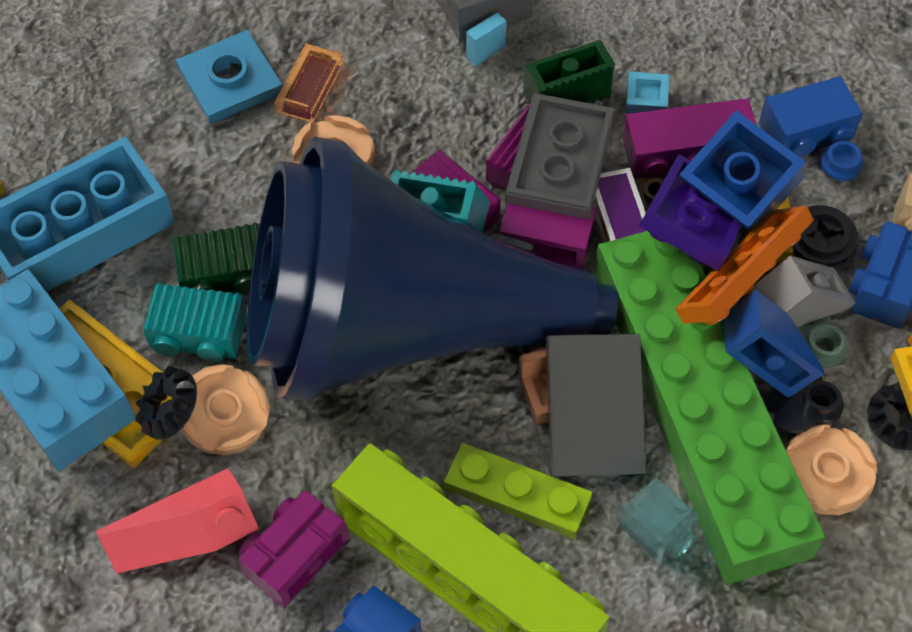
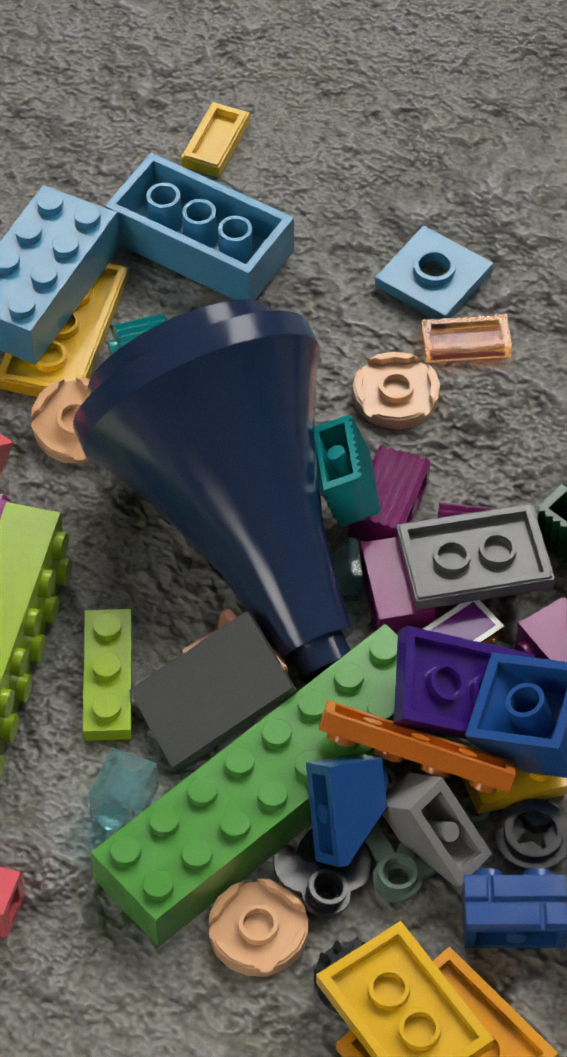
camera: 65 degrees right, 5 degrees down
black gear [135,366,197,439] -> none

